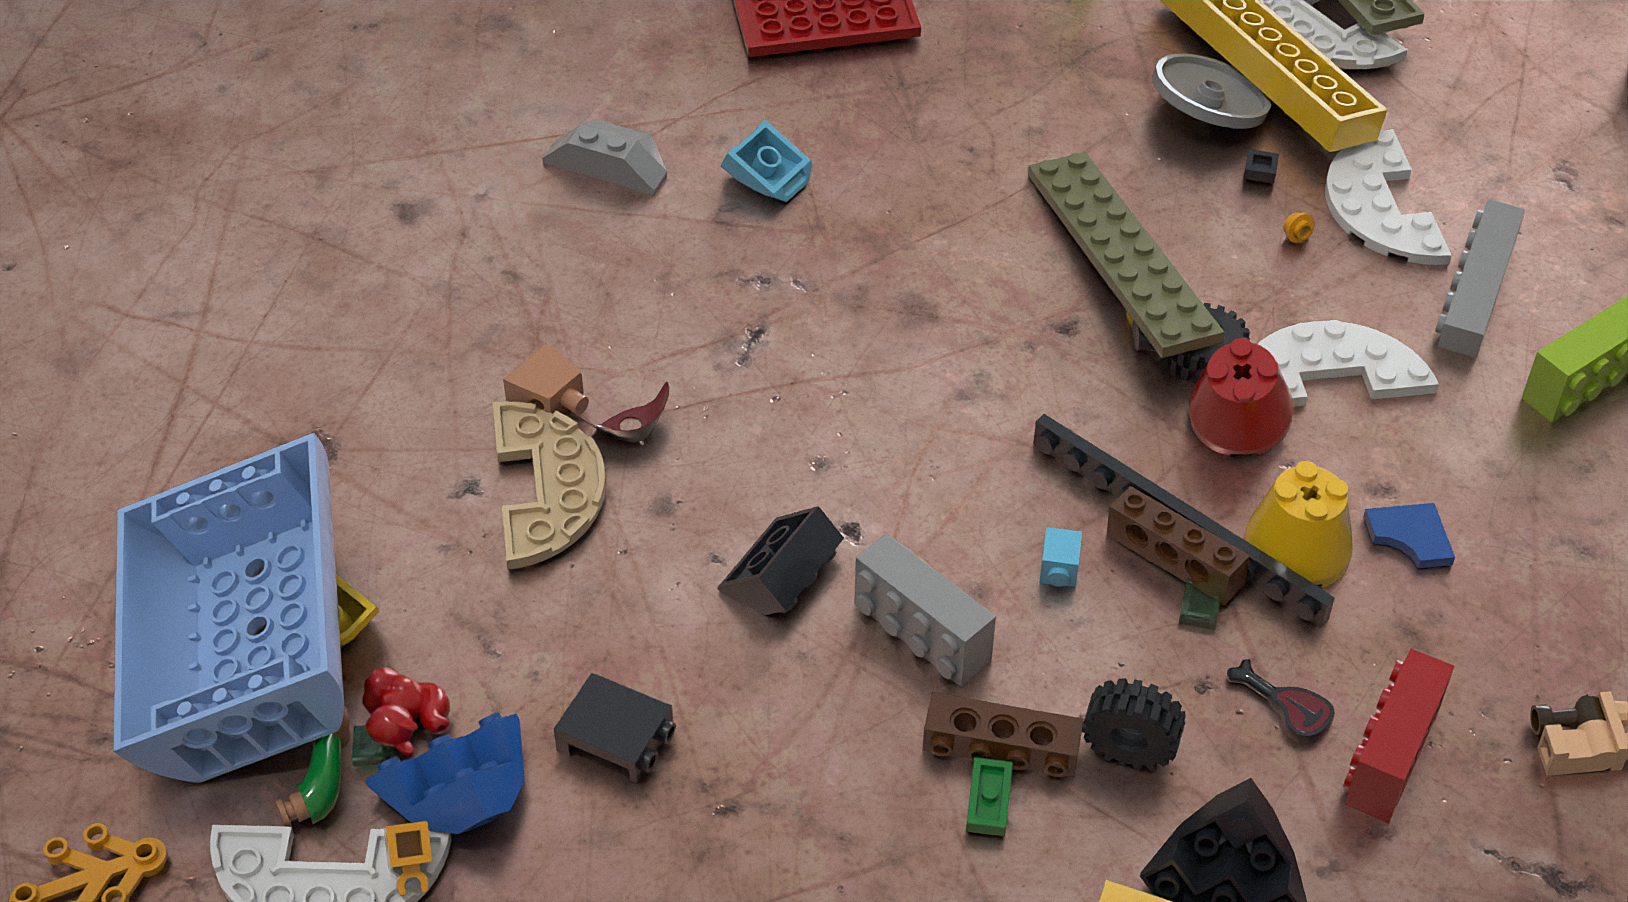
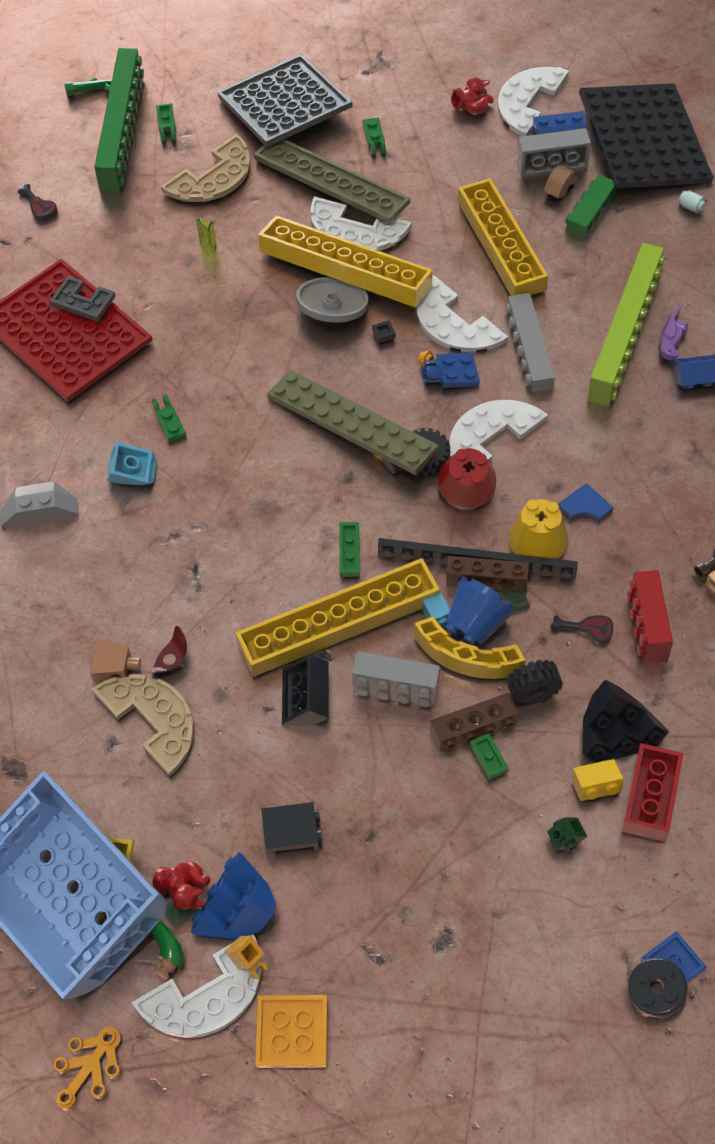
camera: 30 degrees left, 10 degrees up
none -> green hinge [152,395,186,442]
none -> yellow brick [235,558,440,677]
none -> green plate [339,522,360,577]
none -> yellow brick [414,616,526,679]
none -> blue plate [422,353,480,388]
none -> blue cone [445,576,515,646]
none -> yellow brick [458,178,548,296]

